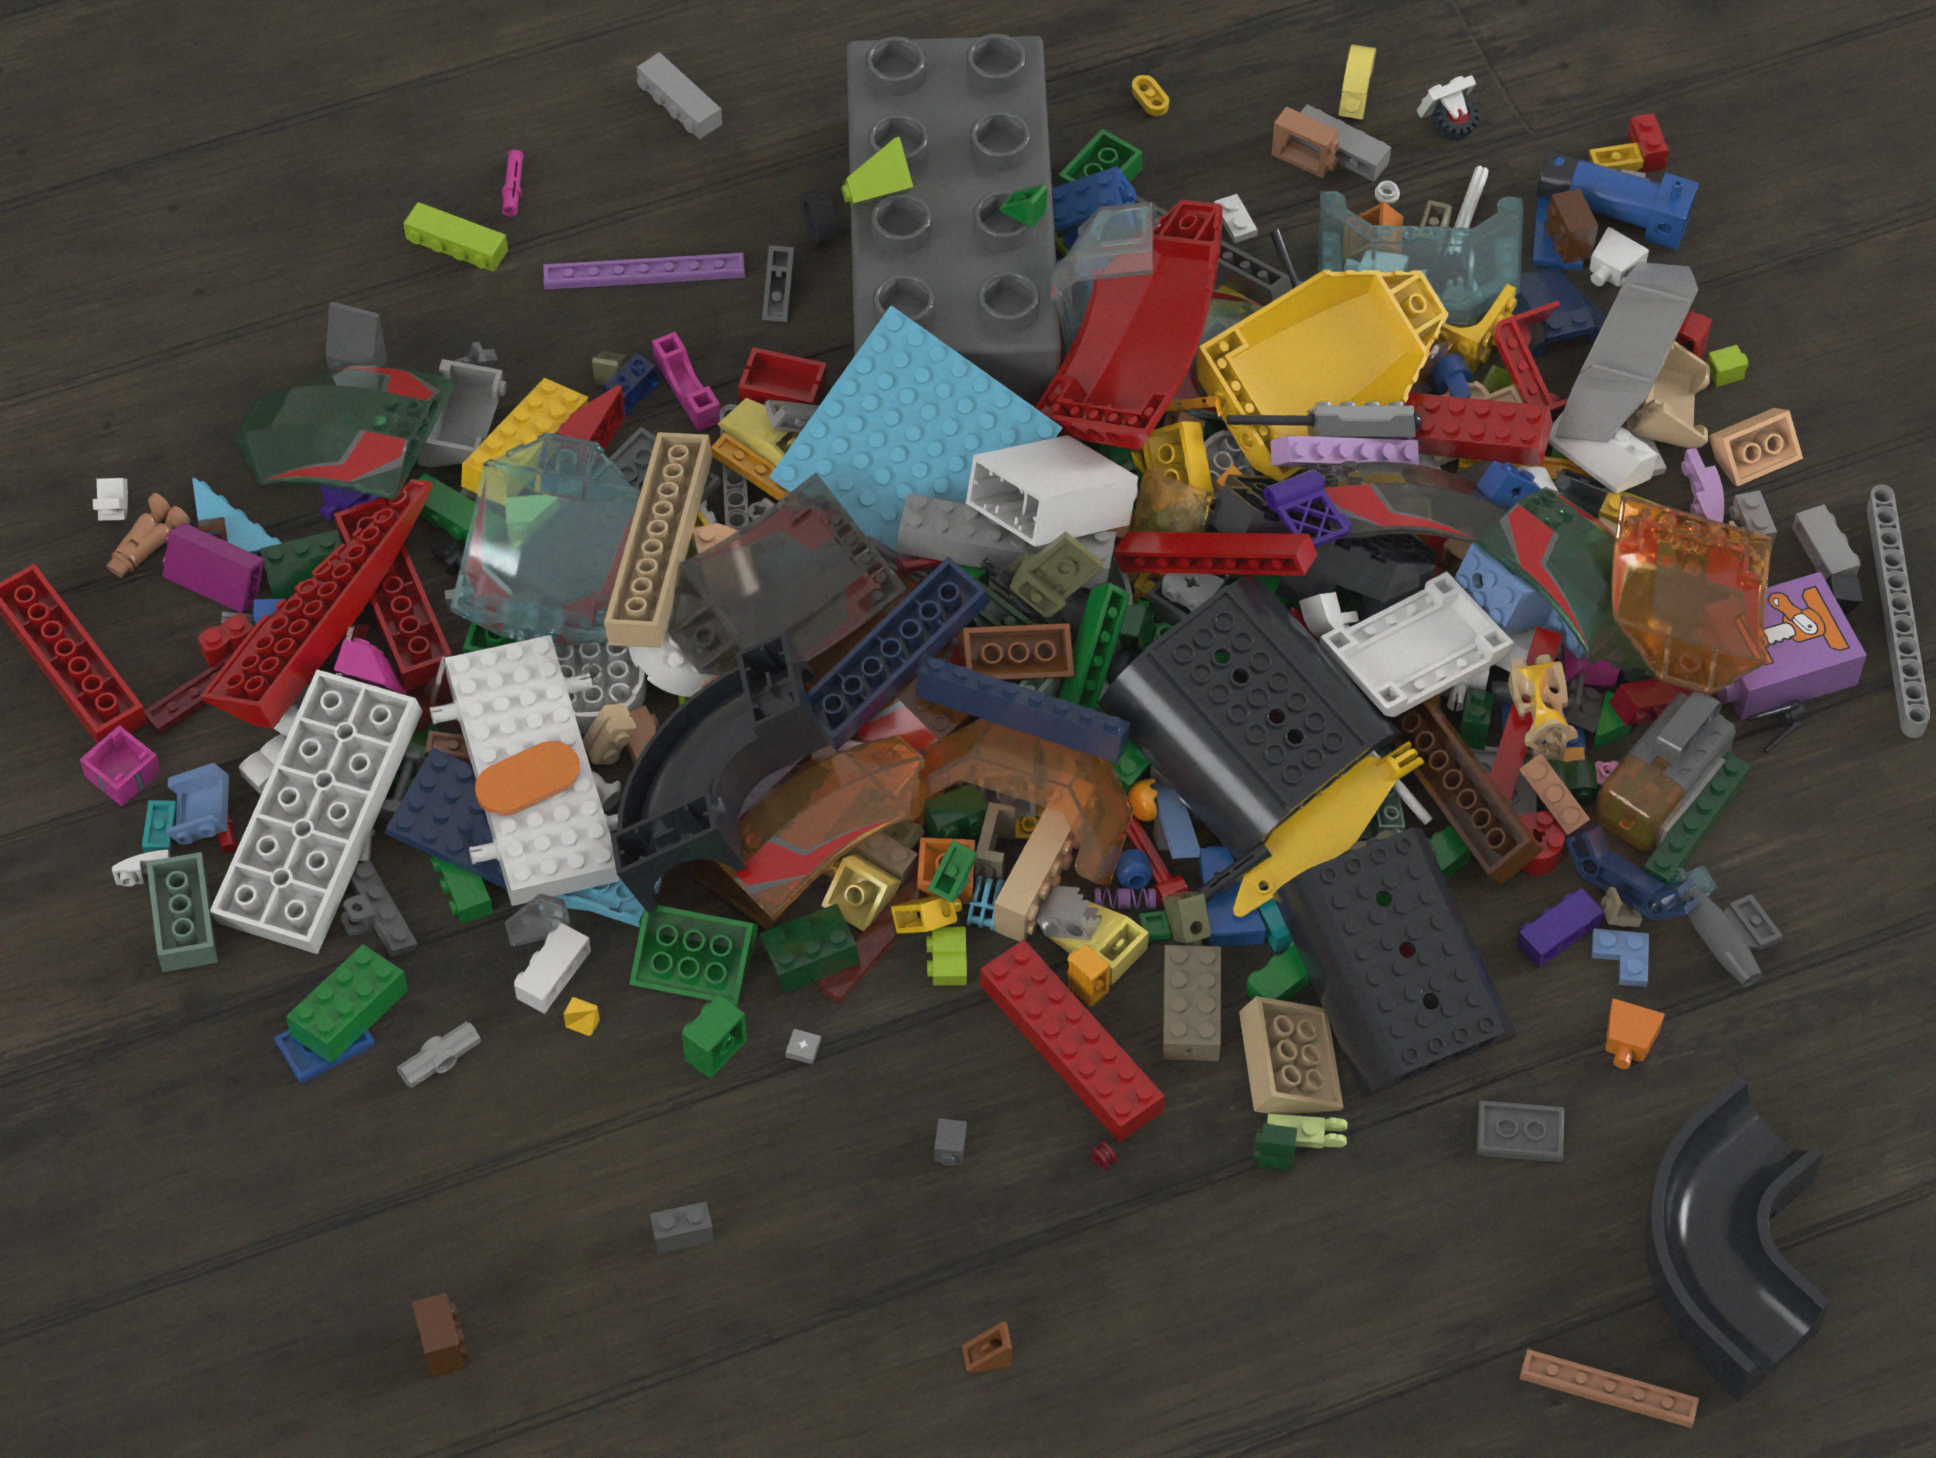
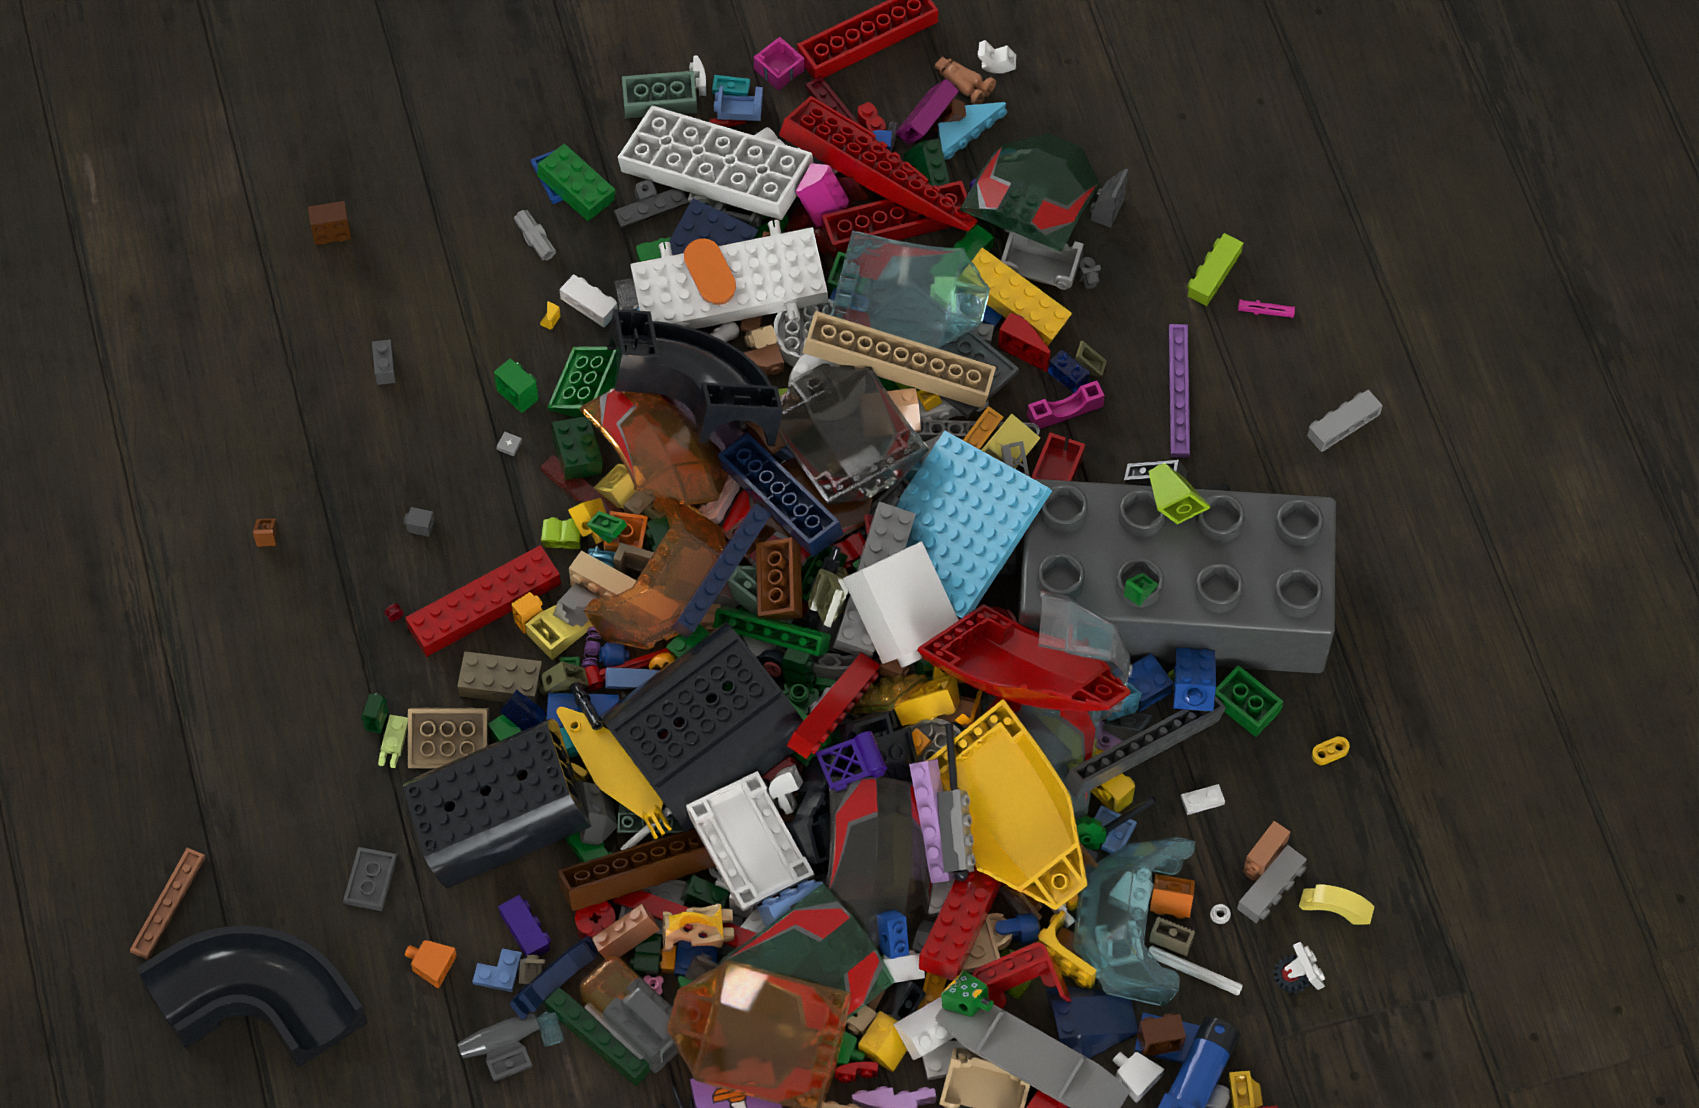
camera: 95 degrees right, 5 degrees up
none -> clear blue brick [500,689,547,730]
none -> green torso [941,970,994,1017]

